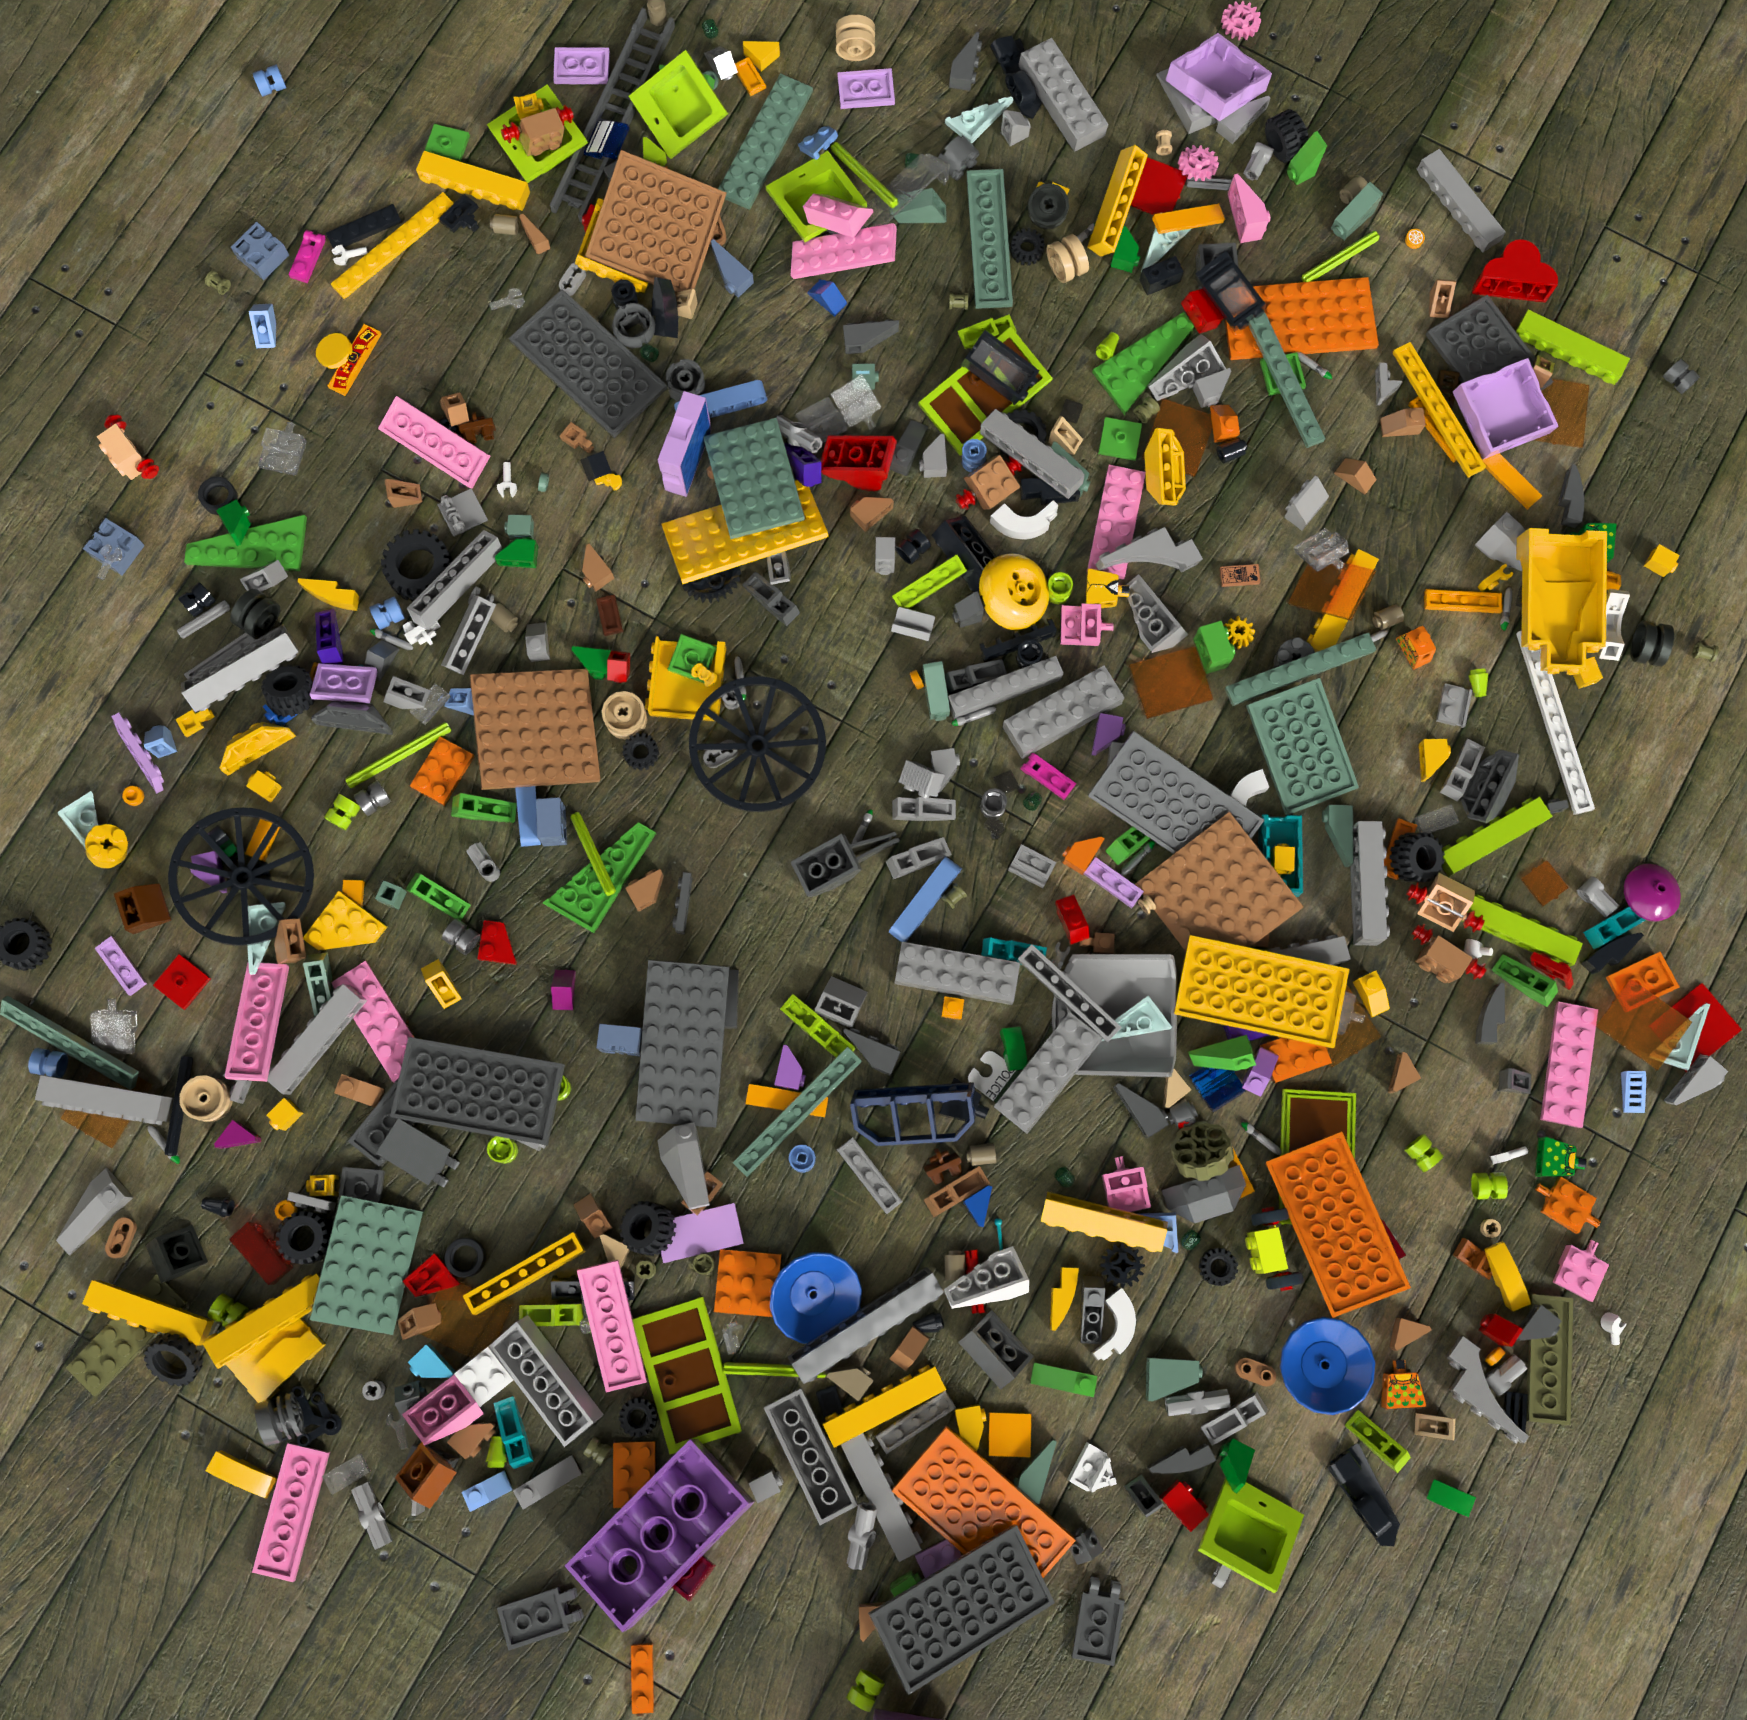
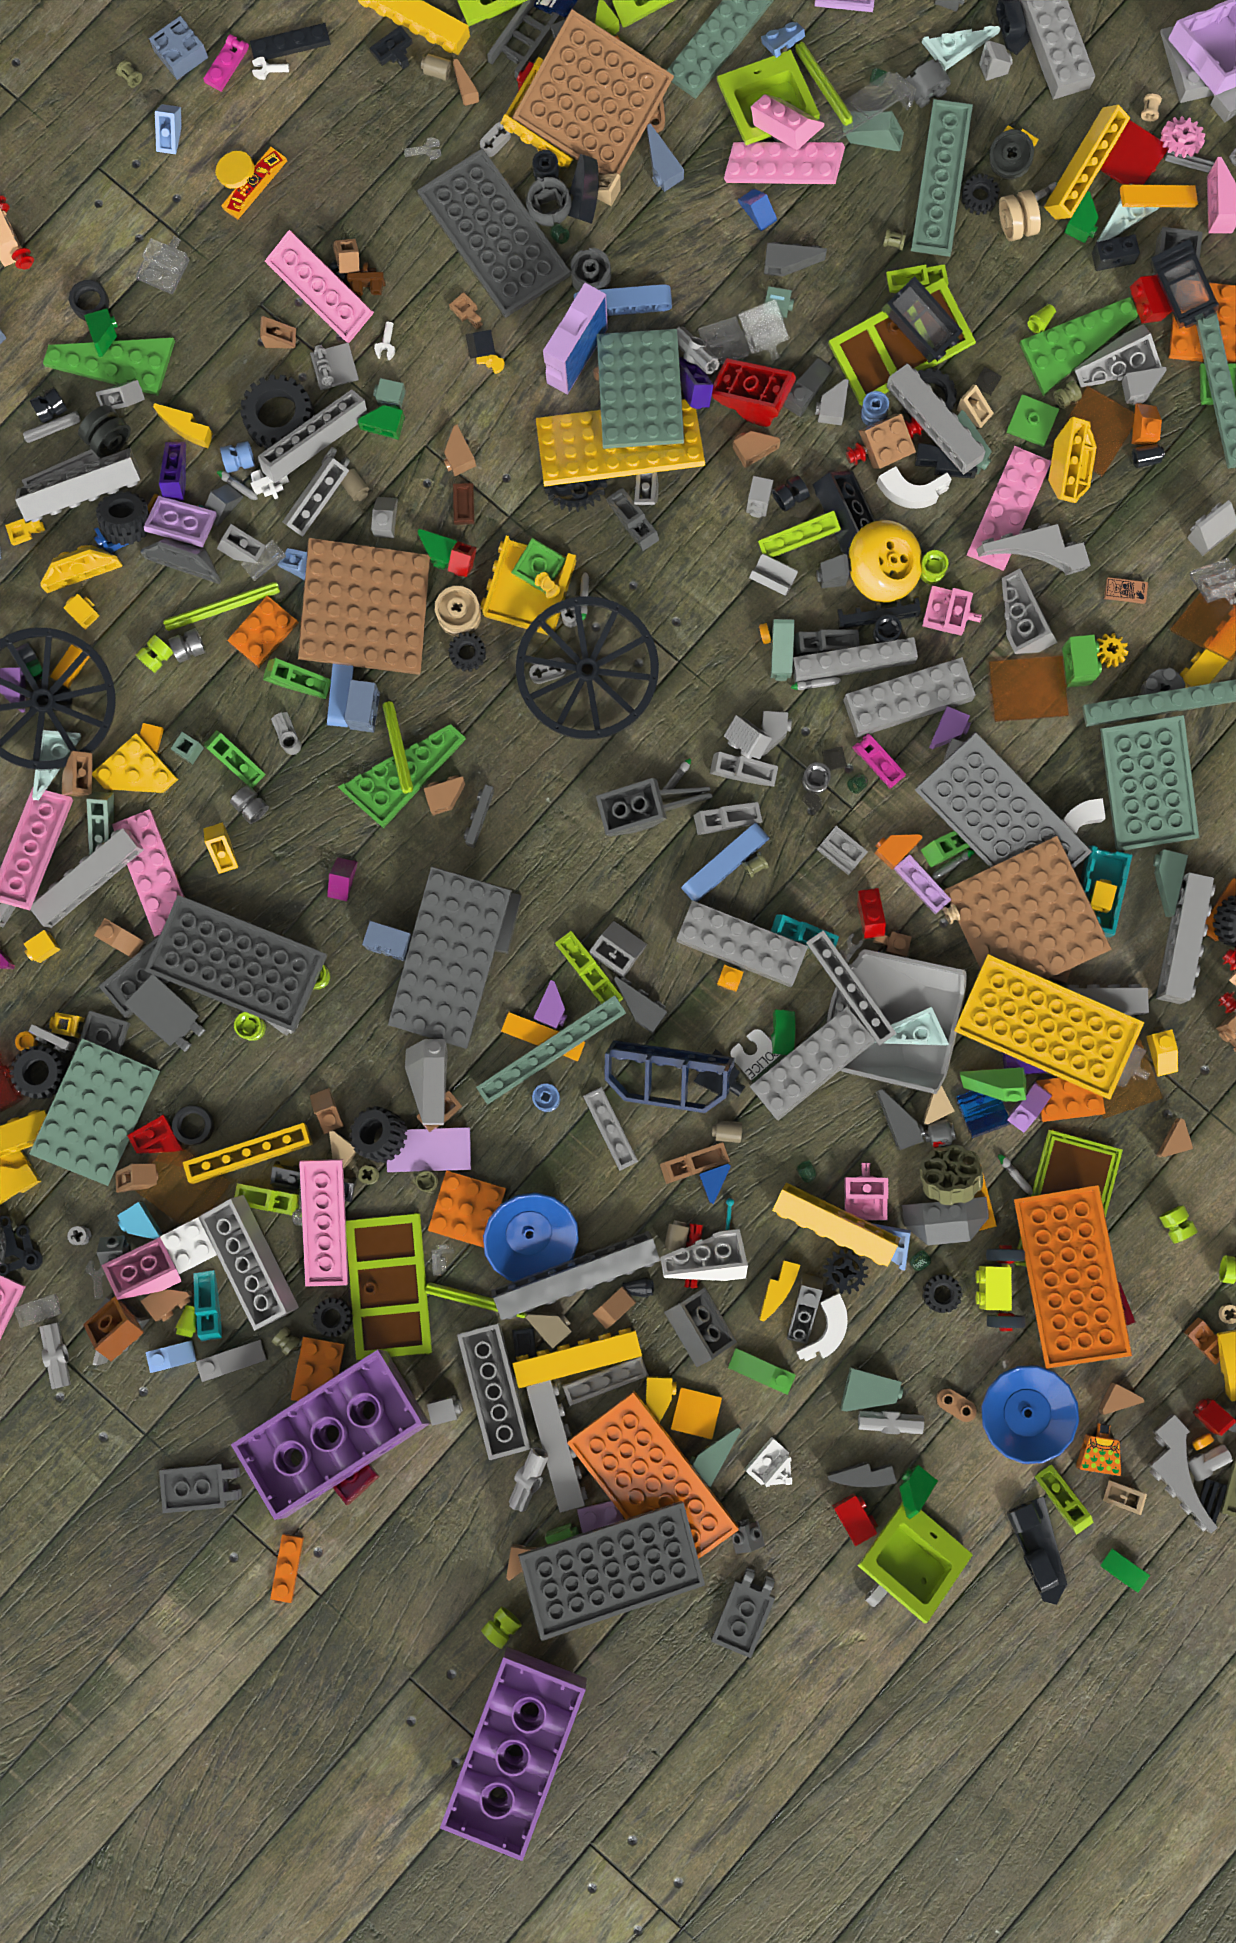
camera: 20 degrees right, 5 degrees up
yellow plate [331,192,454,299] -> none
red wing [477,920,517,965] -> none
sand green tile [538,472,549,492] -> none
reddish brown hips [923,1148,962,1185] -> none
yellow torso [1086,569,1129,608] -> none
dark grey slope [1124,1475,1164,1518] -> none
light grey slope [1201,1392,1268,1446] -> none

